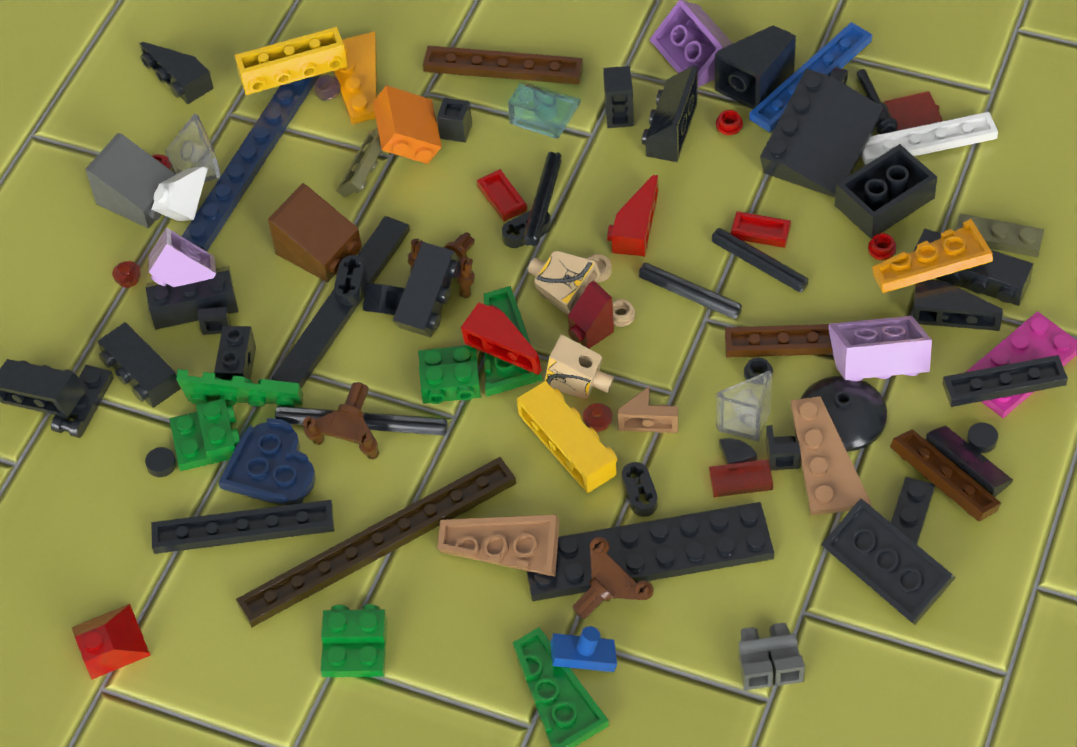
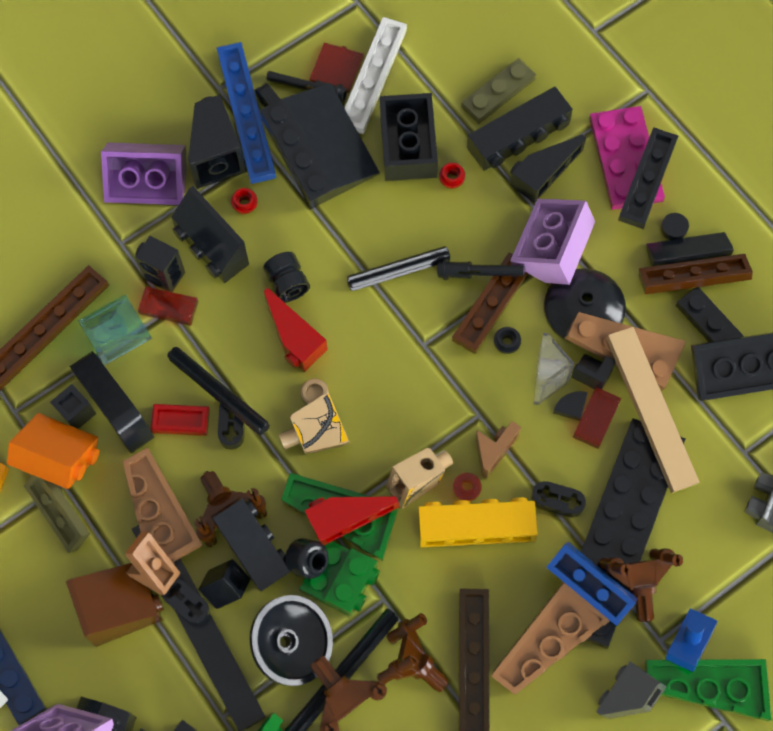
camera: 60 degrees left, 15 degrees up
dark red slope [568,280,614,349] -> none
tan plate [612,299,635,327] -> none
black axle [639,262,742,319] -> none
red tile [731,211,791,248] -> none
light orange wing [872,219,993,293] -> none
none -> black beam [69,351,155,454]
none -> medium nougat wing [122,447,203,563]
none -> medium nougat slope [125,532,180,595]
none -> clear red tile [138,287,199,326]
none -> black dish [250,595,333,686]
none -> black wheel [263,251,310,303]
none -> black head [285,538,329,579]
none -> reddish brown axle [377,613,449,692]
none -> black pin [437,259,525,280]
none -> blue brick [546,542,638,626]
none -> dark grey slope [596,662,667,719]
none -> tan tile [606,327,699,493]

